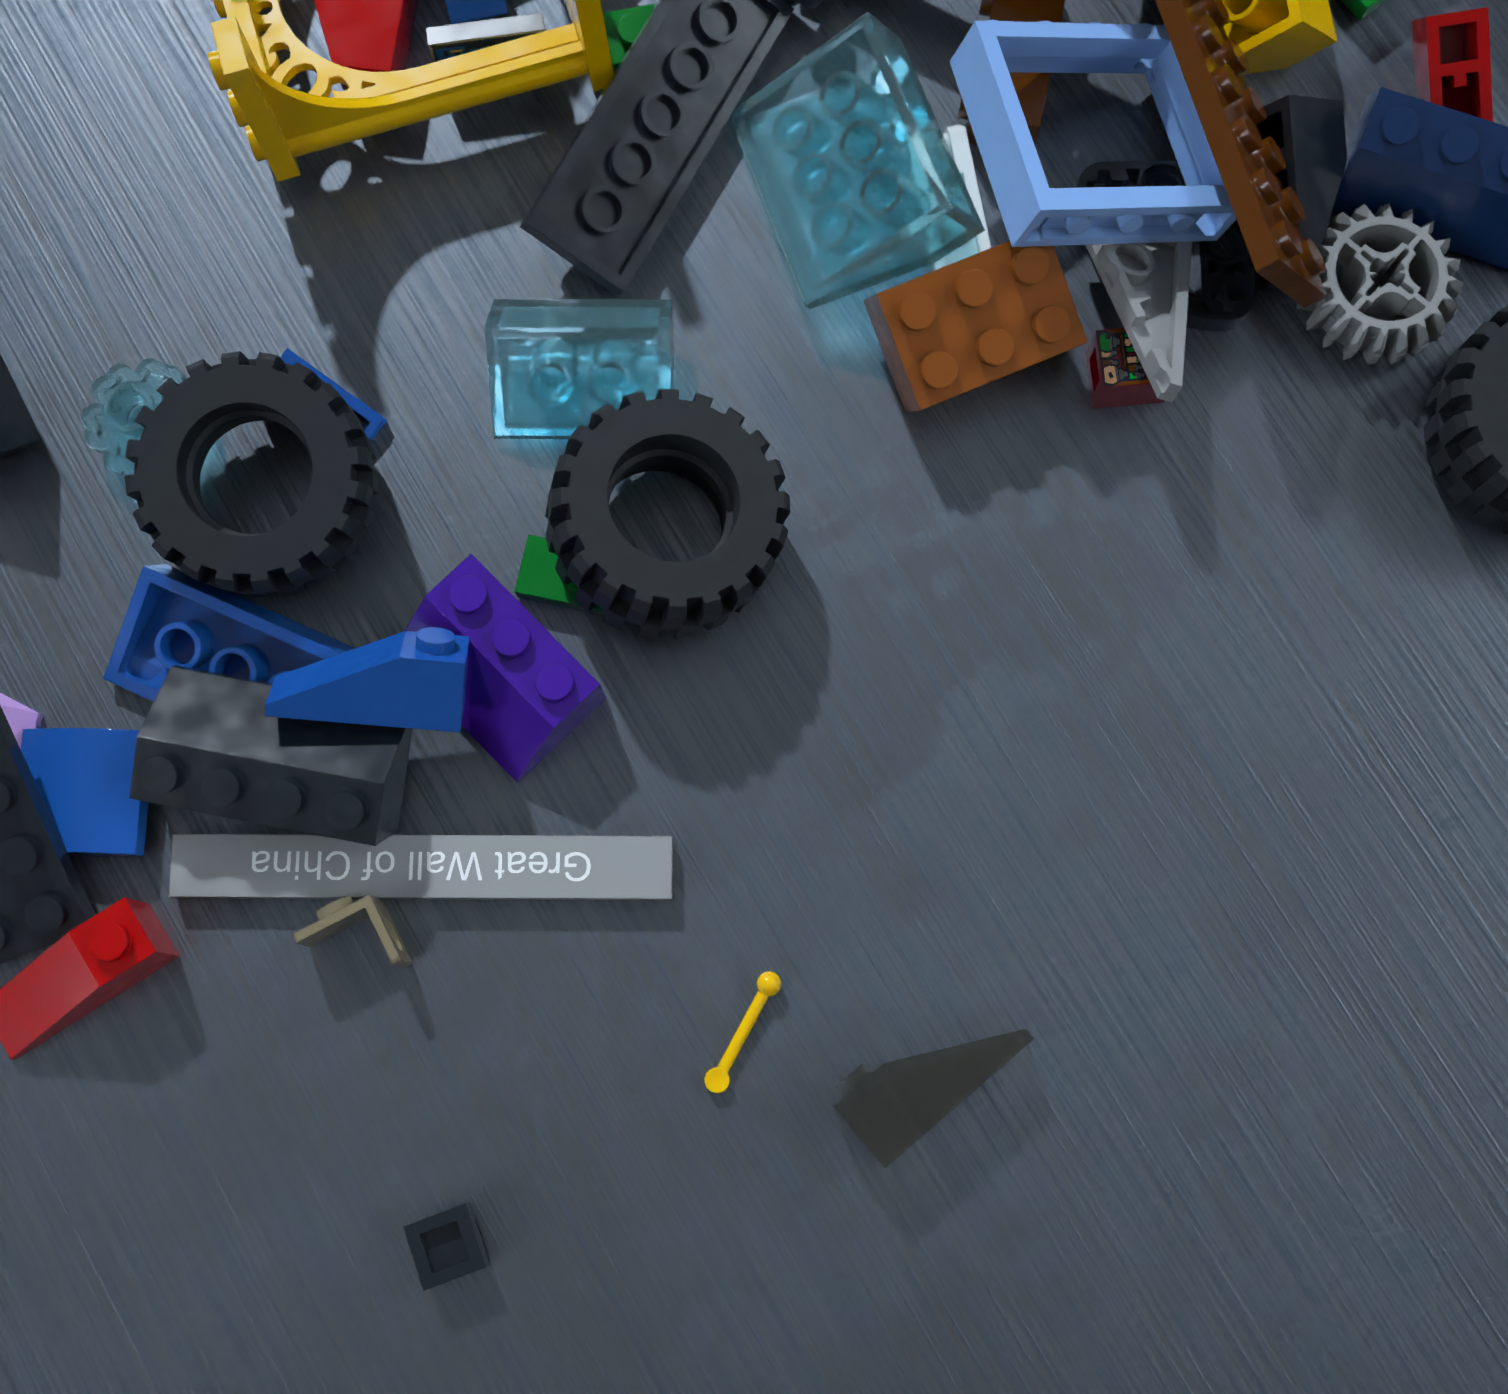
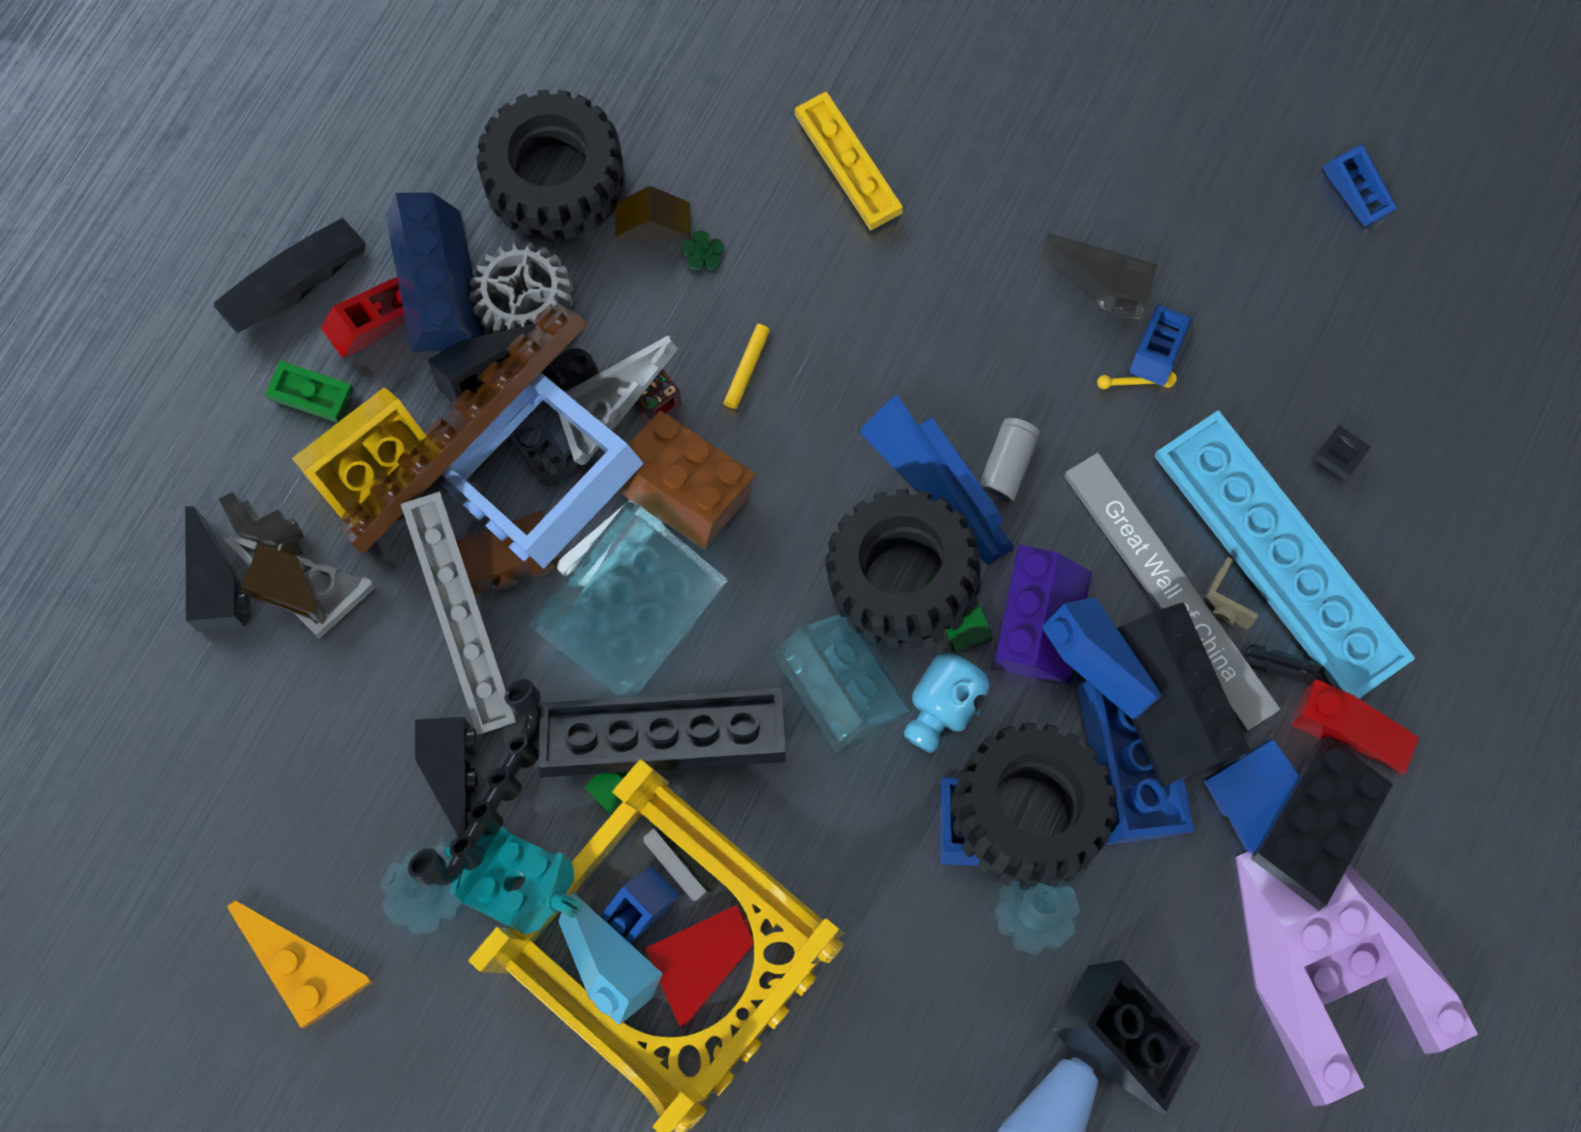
camera: 125 degrees left, 5 degrees down
none -> dark brown slope [615,186,690,241]
none -> dark green plant [681,230,724,271]
none -> yellow piece [723,324,770,409]
none -> yellow plate [795,91,903,231]
none -> blue wedge [861,394,1014,564]
none -> medium azure piece [904,652,990,753]
none -> light grey pin [979,418,1040,505]
none -> blue slope [1129,304,1192,385]
none -> medium azure plate [1154,410,1415,699]
none -> black axle [1244,644,1324,684]

